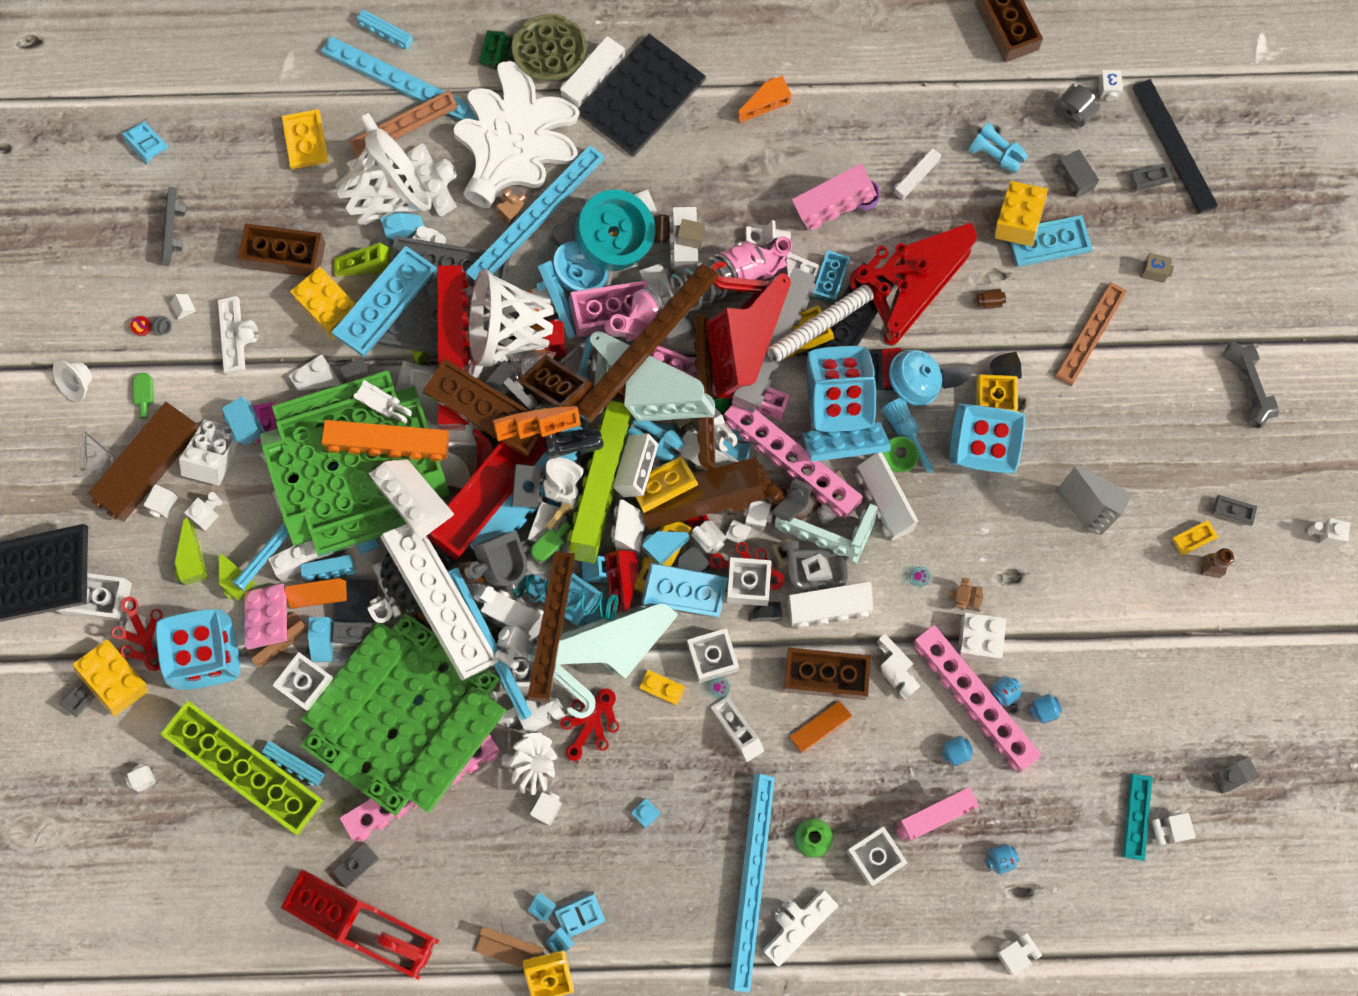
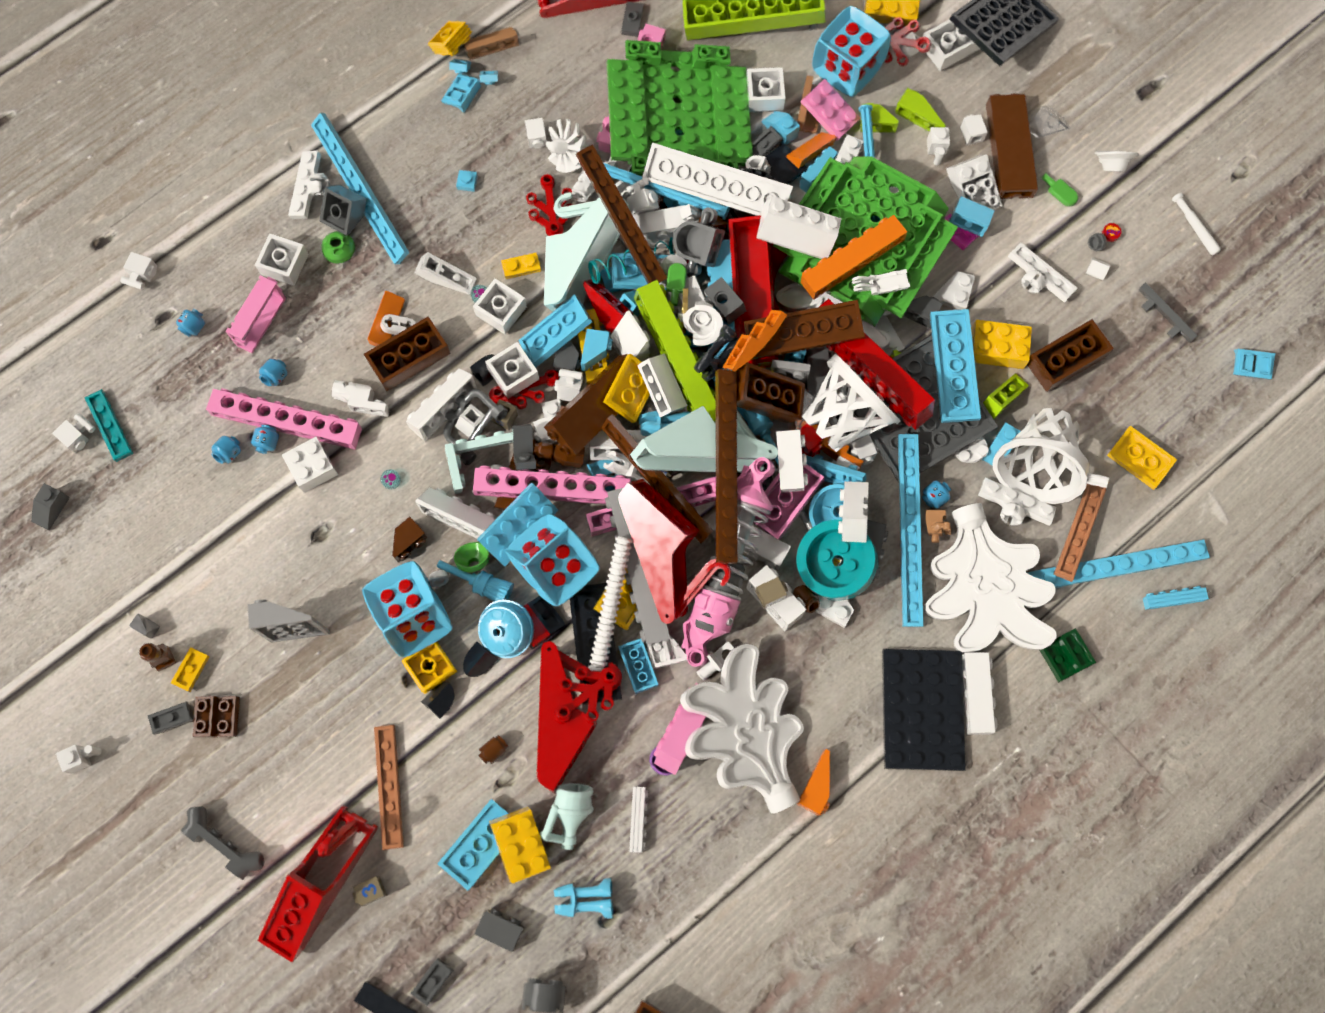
camera: 140 degrees right, 0 degrees up
medium azure piece [262,741,325,786] -> none
olive brick [512,14,587,81] -> none
medium nougat piece [949,578,984,612] -> none
none -> flat silver slope [130,613,160,639]
none -> reddish brown slope [193,696,240,737]
none -> red piece [257,805,378,963]
none -> dark grey slope [319,185,367,236]
none -> white beam [380,314,416,335]
none -> reddish brown slope [392,516,428,562]
none -> white tile [428,570,449,587]
none -> light aqua piece [540,783,594,850]
none -> white plant [680,644,804,814]
none -> white brick [776,430,808,492]
none -> white wedge [838,482,869,542]
none -> dark azure head [922,480,951,509]
none -> white piece [1172,193,1221,255]

